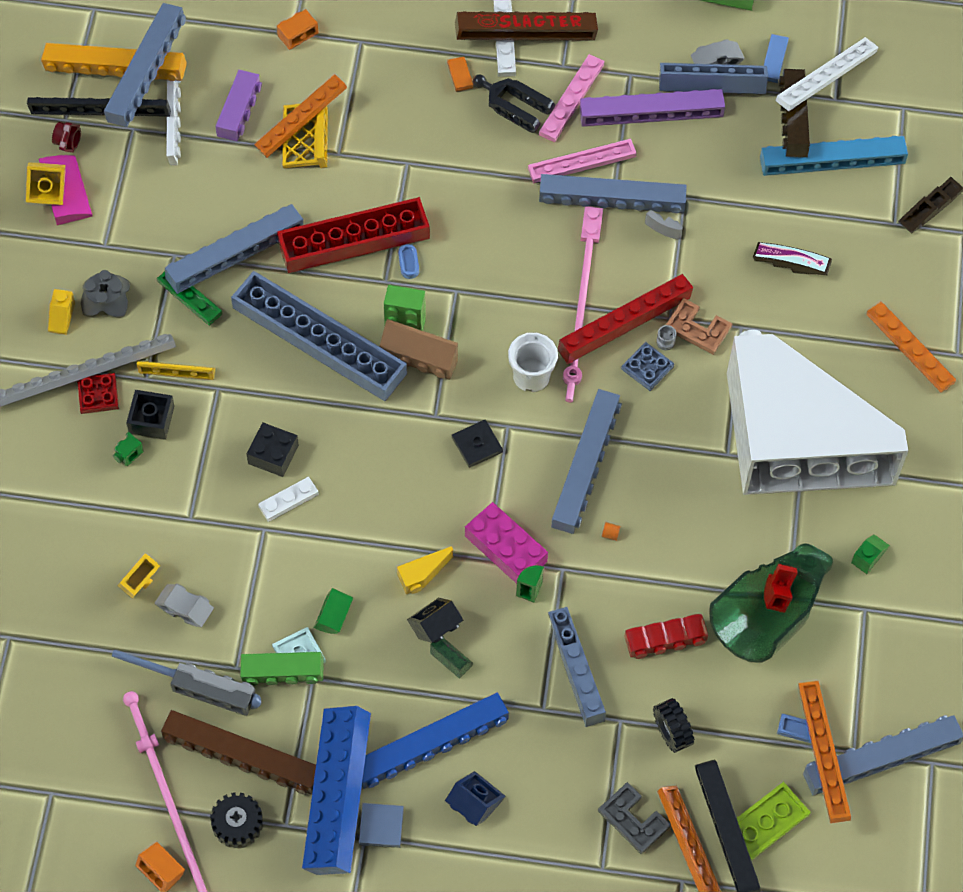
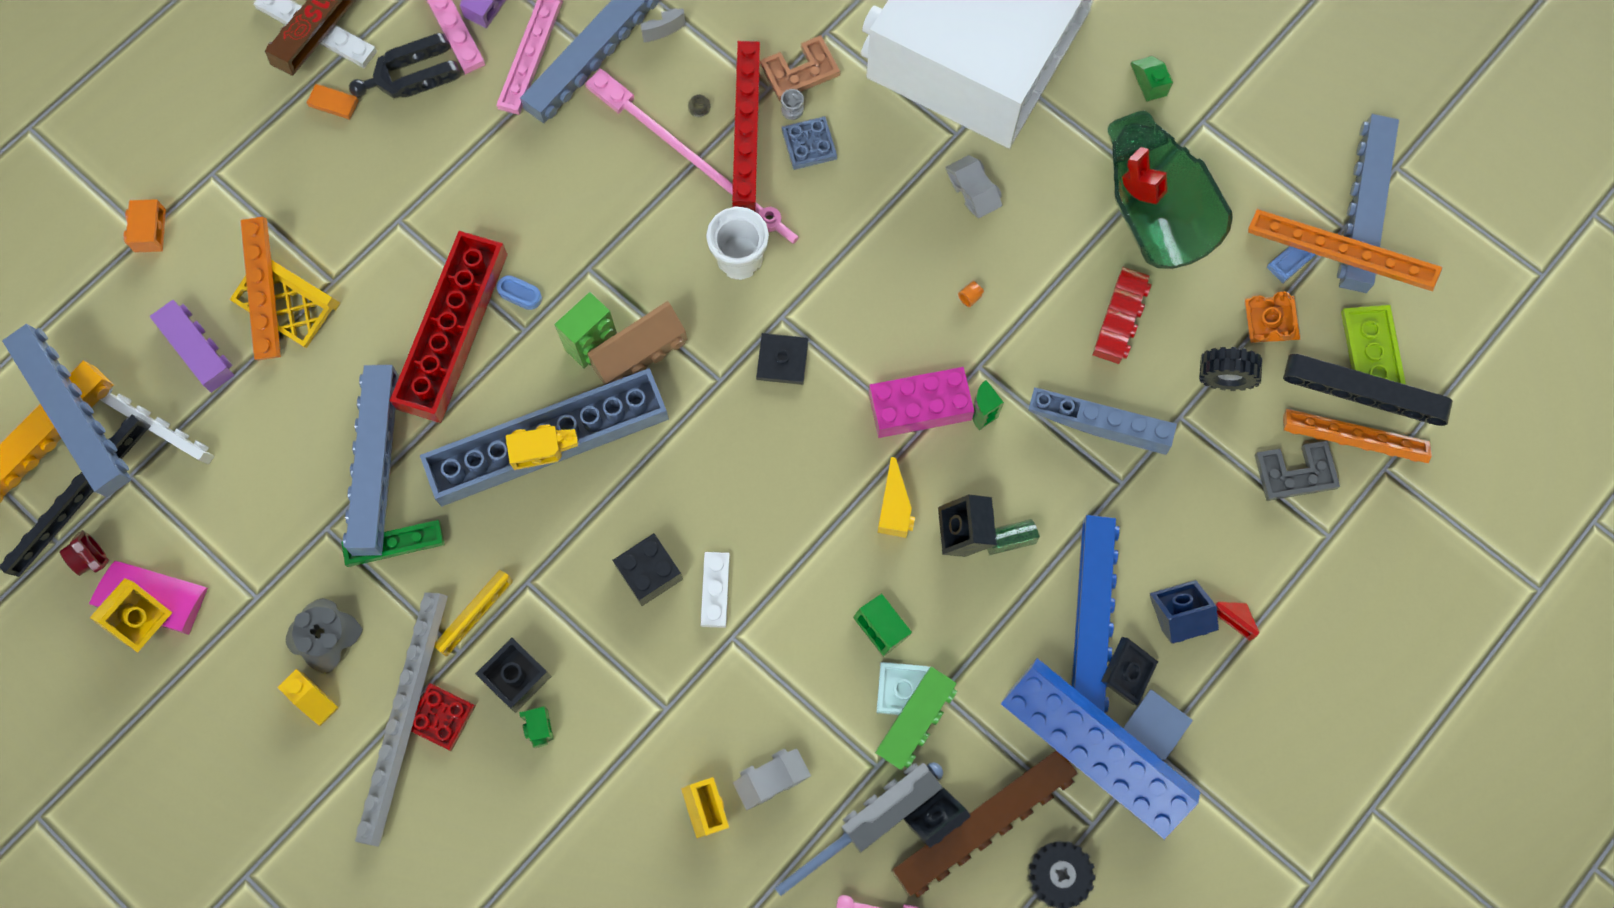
camera: 55 degrees left, 10 degrees up
sand blue brick [551,389,622,534] -> none
none -> yellow hinge [506,425,578,470]
none -> clear smoke plate [688,95,711,117]
none -> black plate [904,788,971,848]
none -> light grey brick [945,155,1002,218]
none -> black plate [1101,637,1158,706]
none -> red slope [1216,602,1260,641]
none -> orange slope [1245,291,1300,343]

